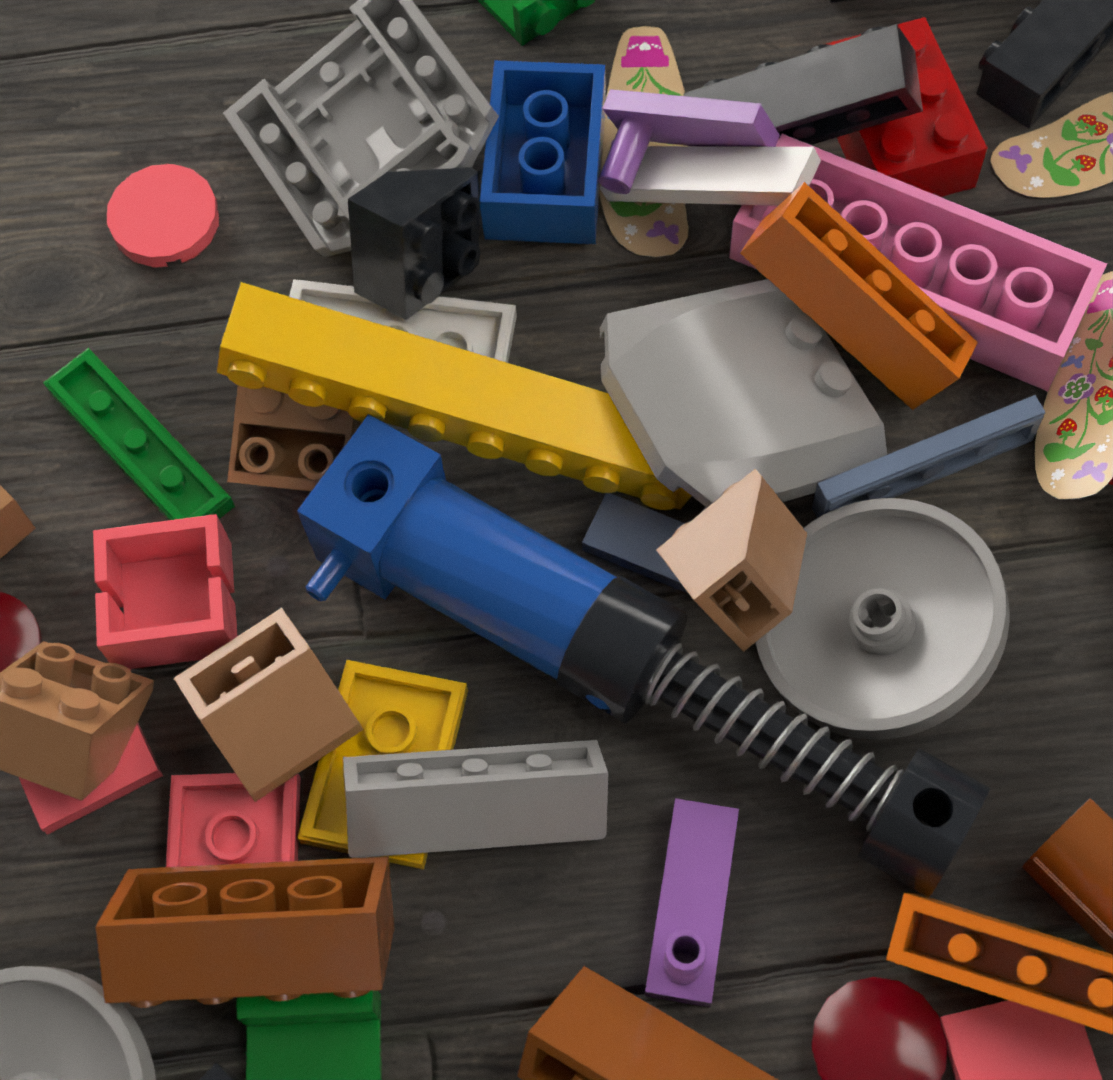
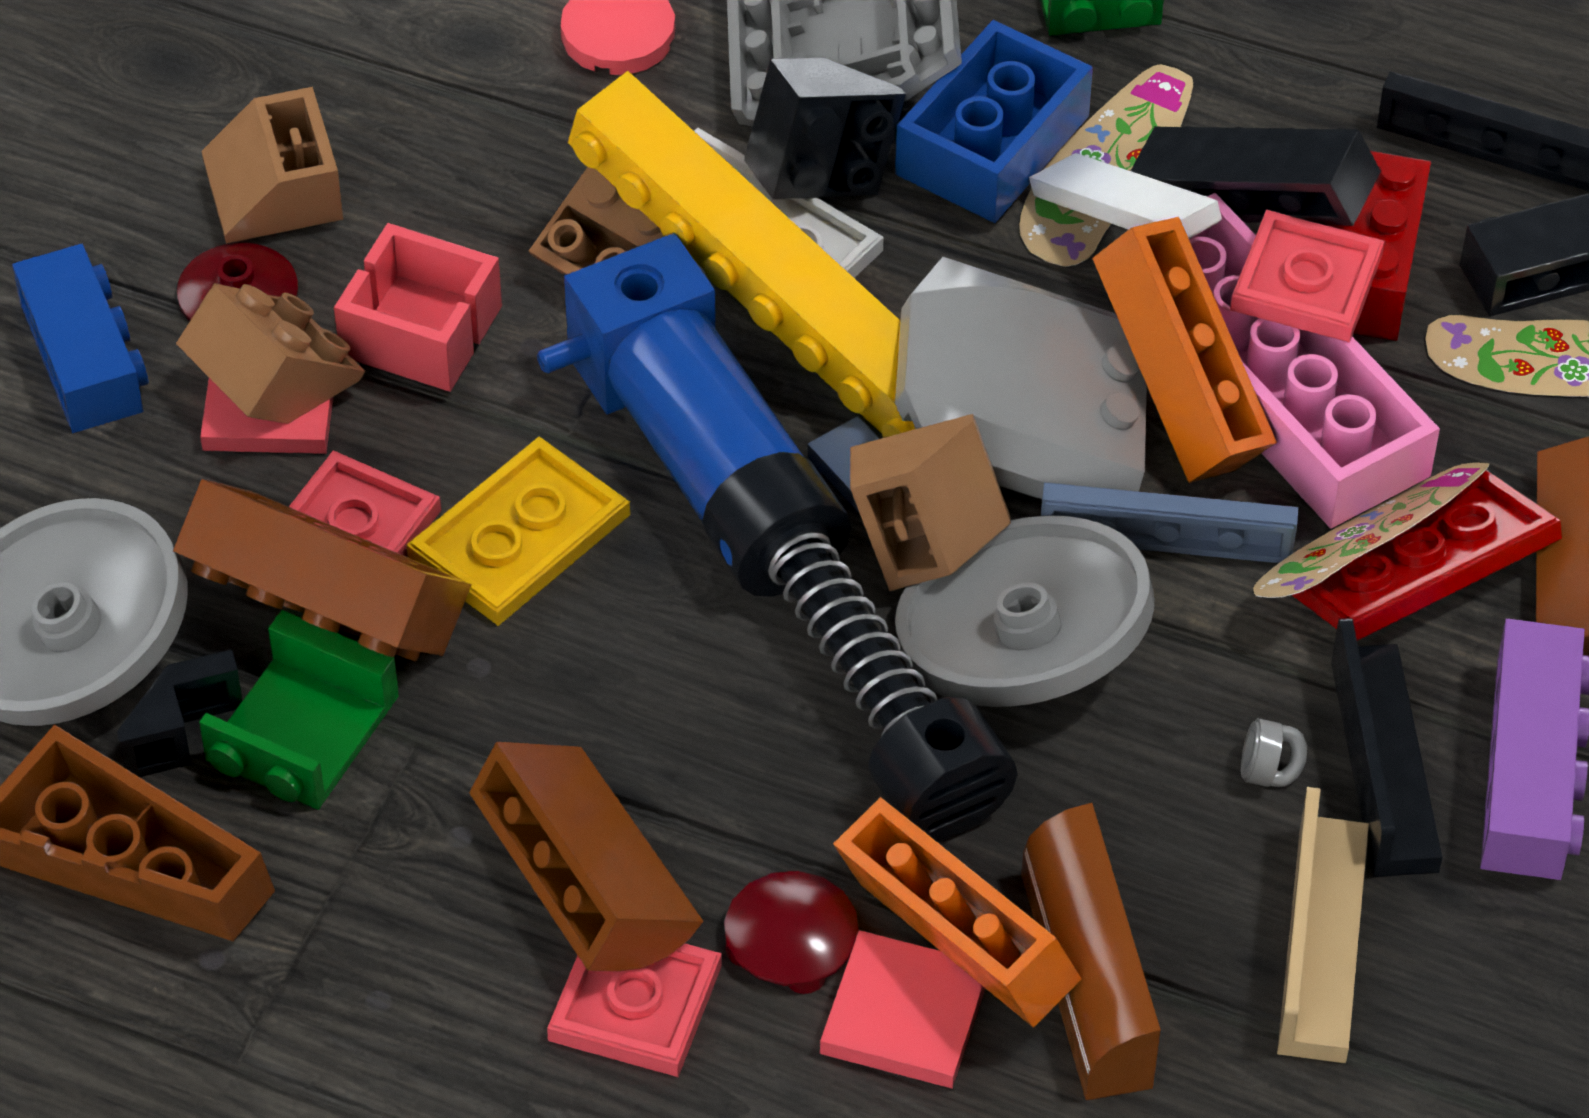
camera: 25 degrees right, 15 degrees down
green tile [43,348,235,520] -> none
medium nougat slope [174,608,363,802] -> none
light grey panel [343,740,608,858] -> none
medium lavender piece [598,89,780,194] -> none
medium lavender piece [645,798,739,1007] -> none
none -> coral tile [1230,210,1385,342]

